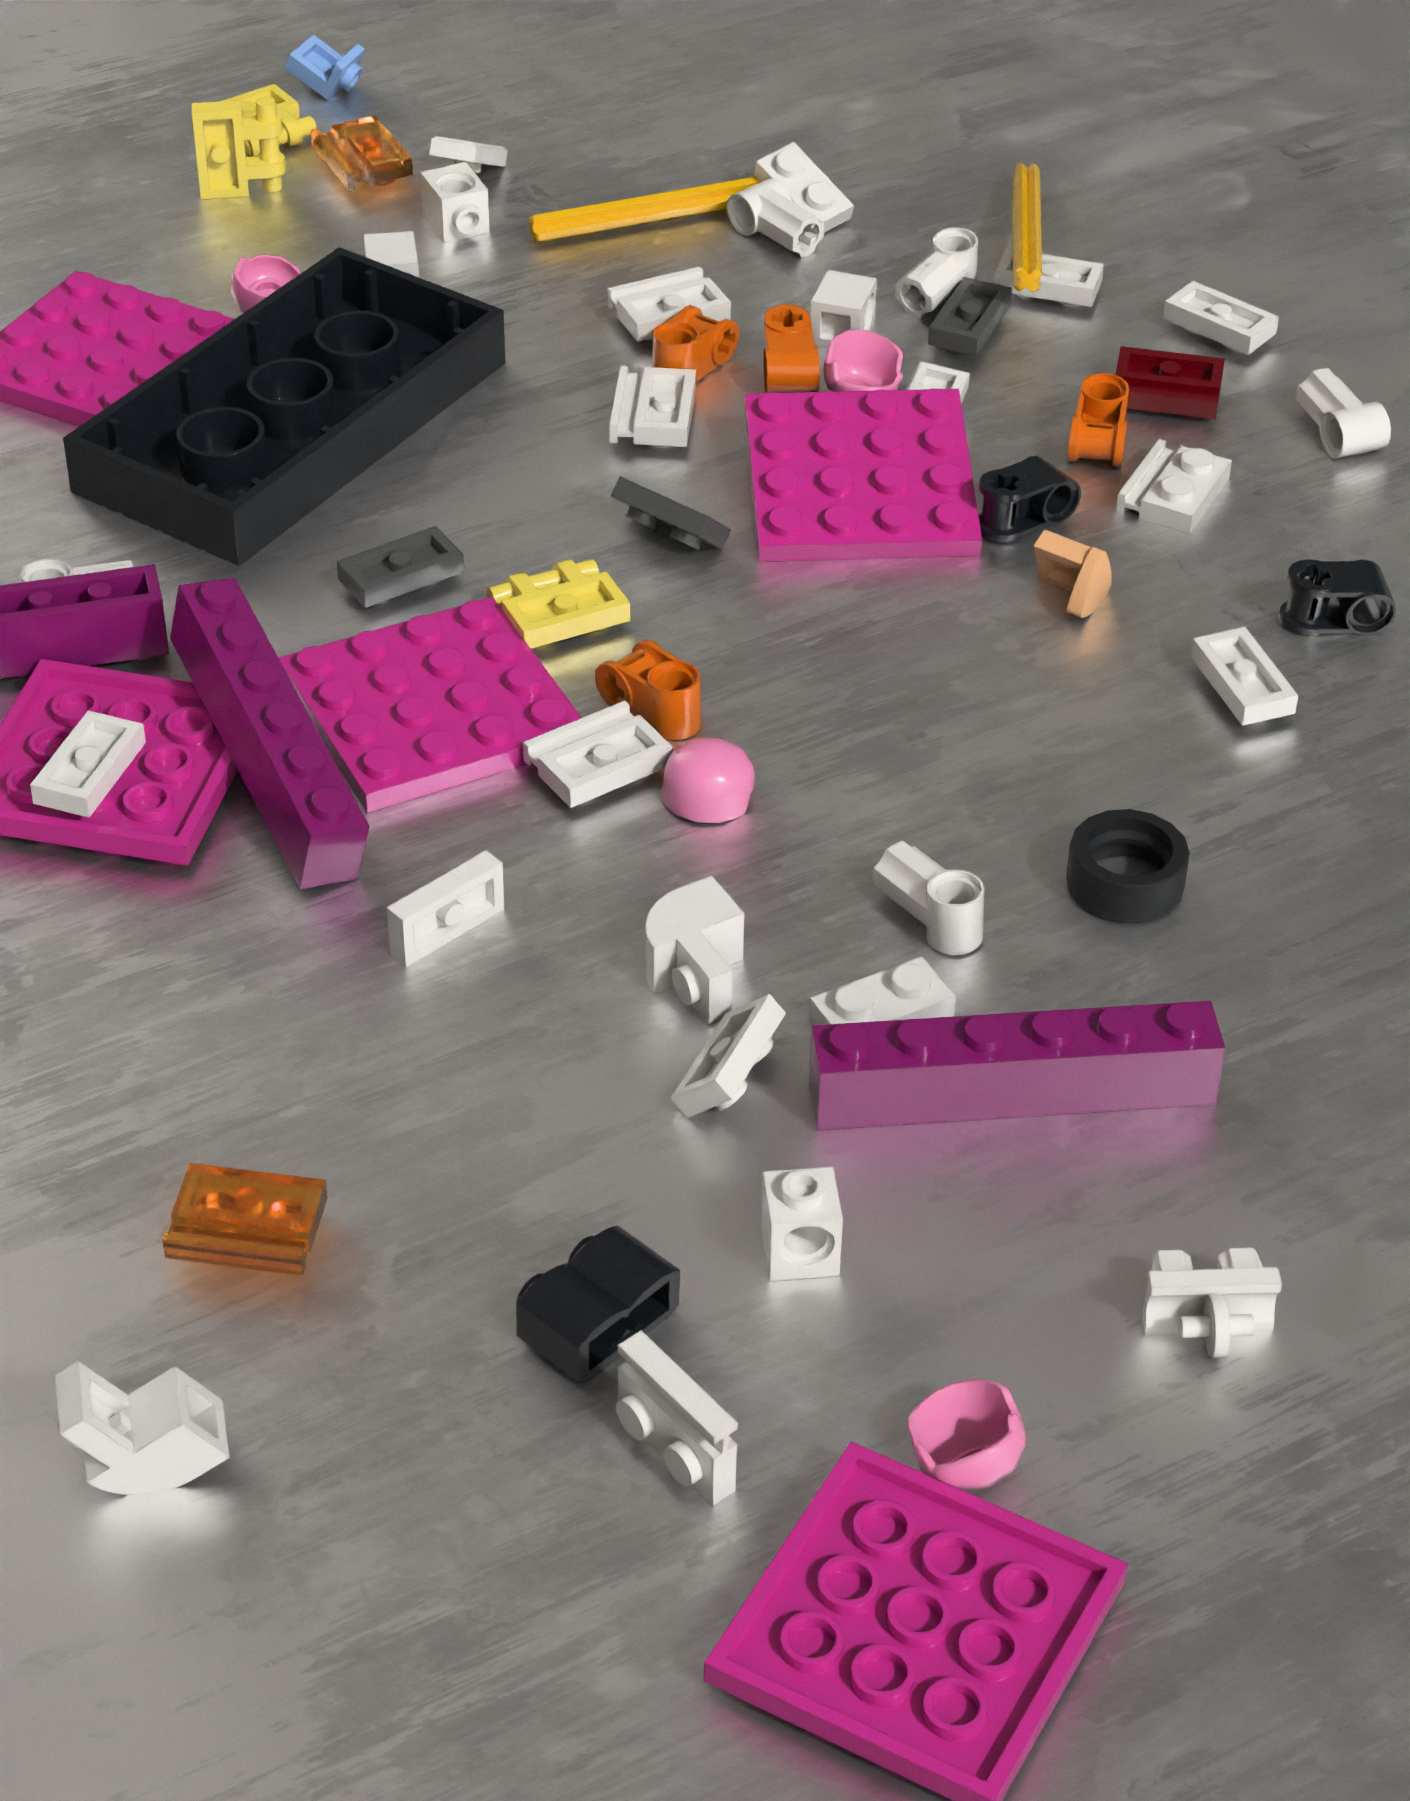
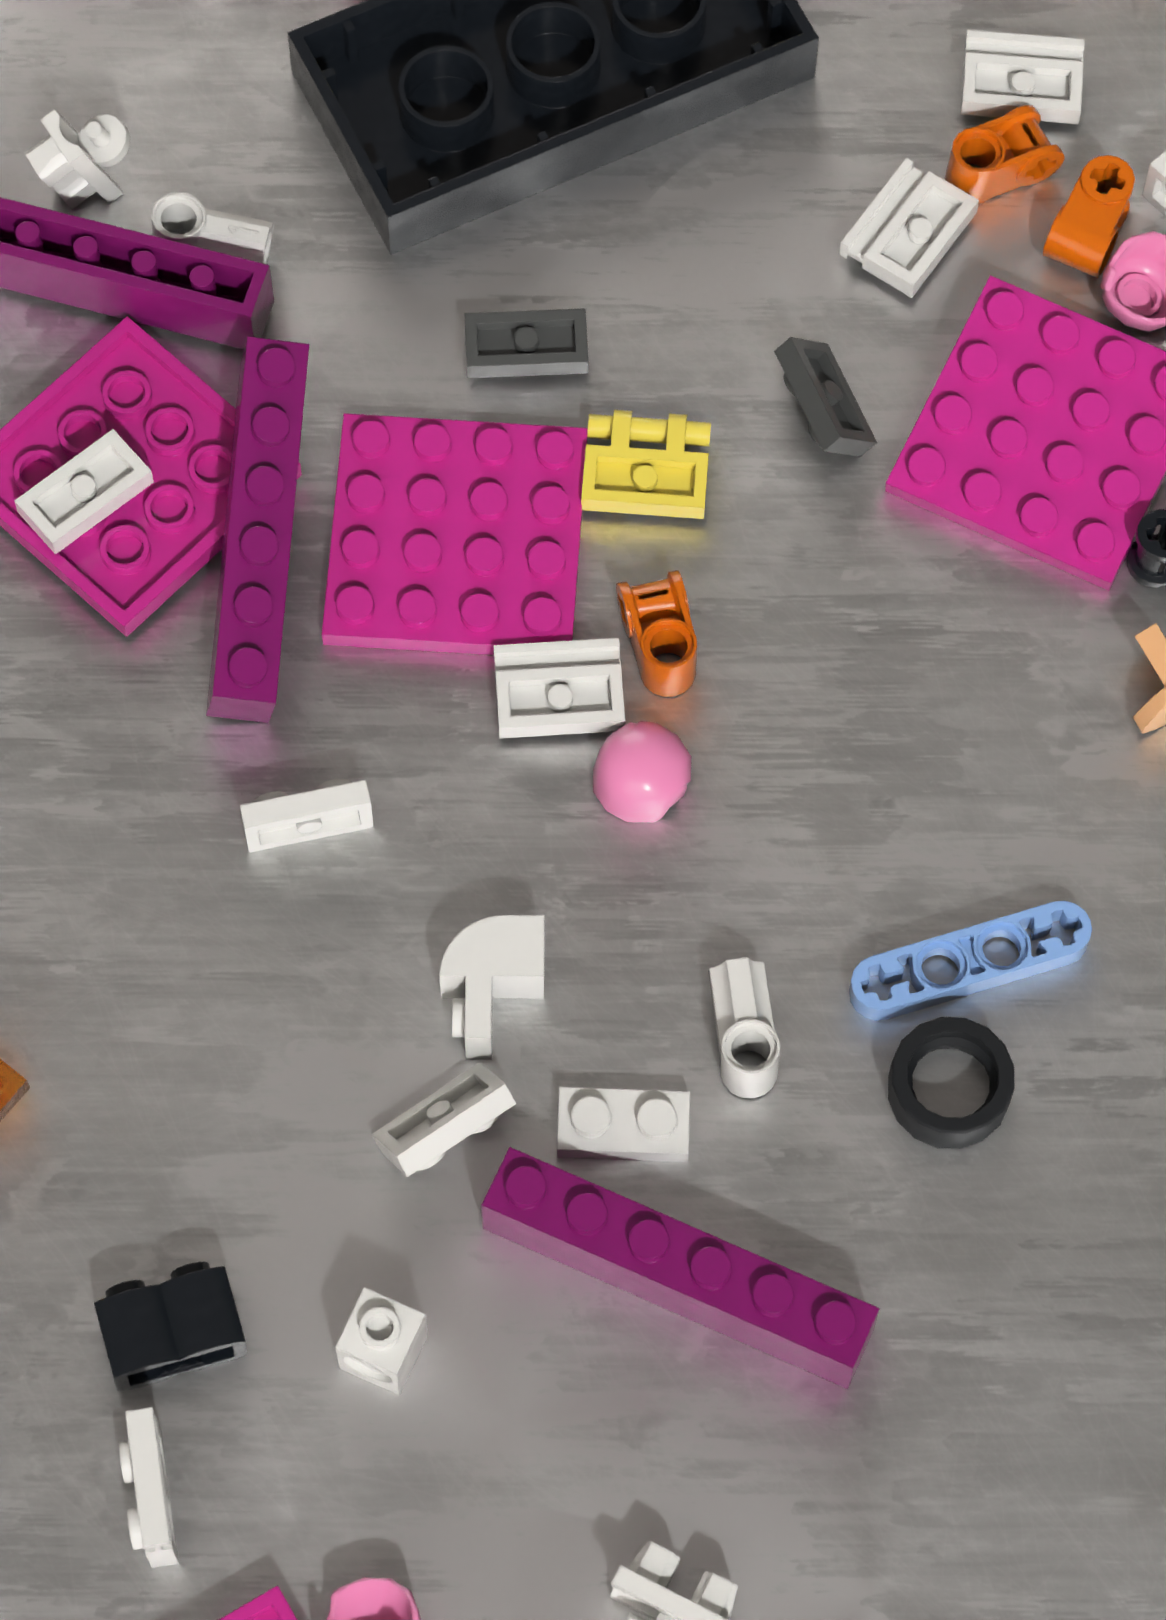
camera: 30 degrees right, 25 degrees up
none -> light blue beam [849,901,1092,1021]

